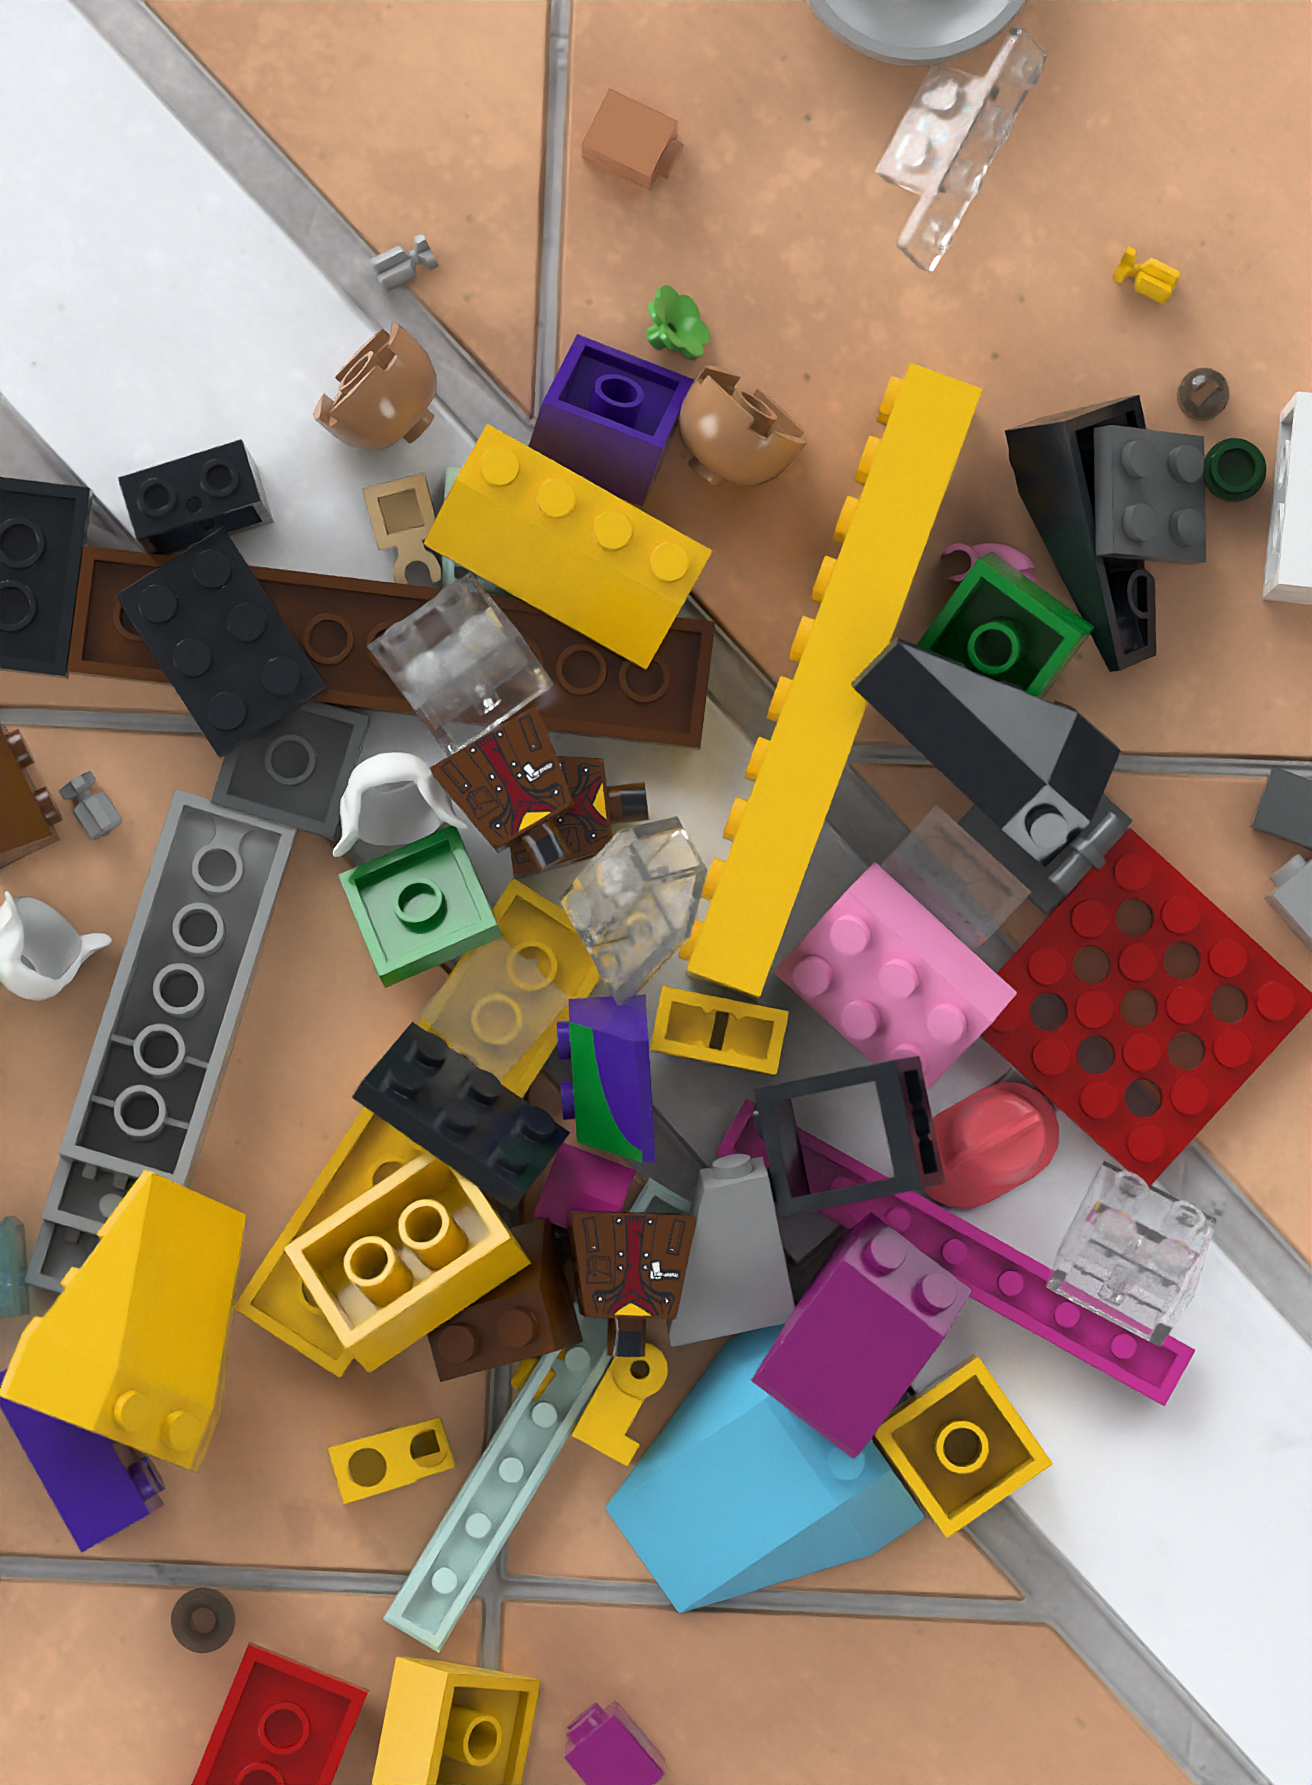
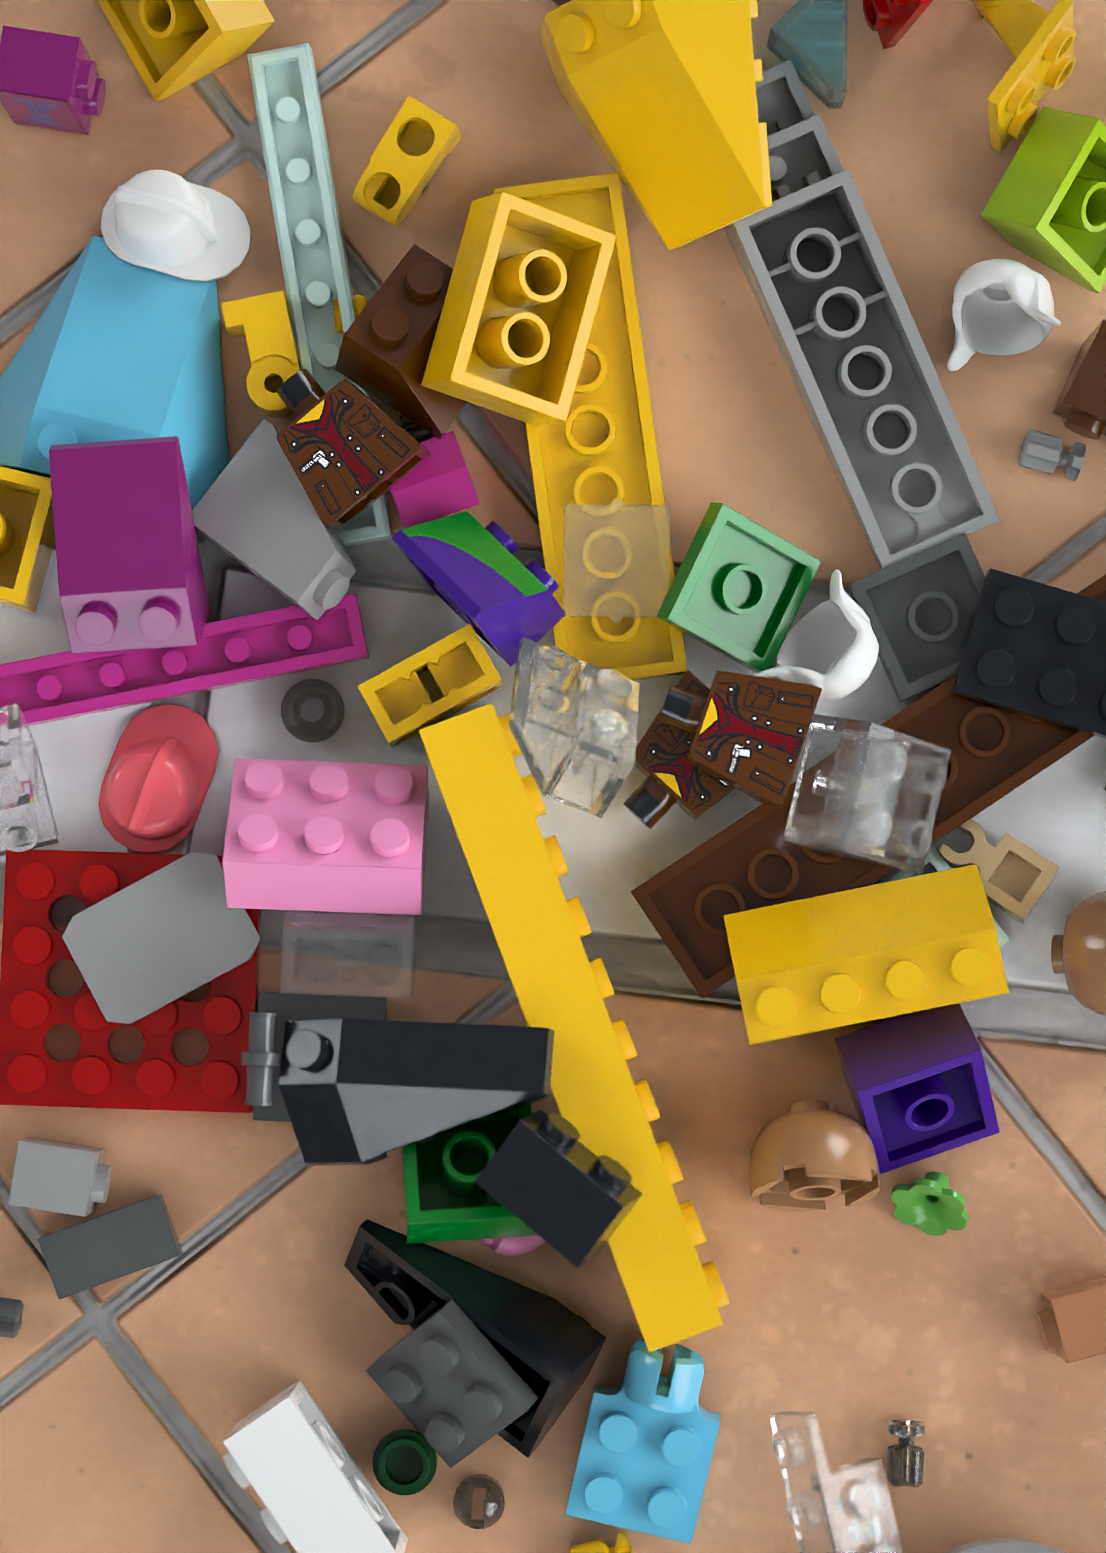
camera: 140 degrees right, 0 degrees up
black plate [351,1022,570,1211] -> none
black window [753,1056,946,1217] -> none
none -> light grey piece [62,852,261,1024]
none -> white piece [101,170,251,282]
none -> clear smoke plate [281,679,345,743]
none -> black brick [475,1110,642,1268]
none -> medium azure plate [565,1340,721,1544]
none -> clear smoke piece [887,1420,926,1487]

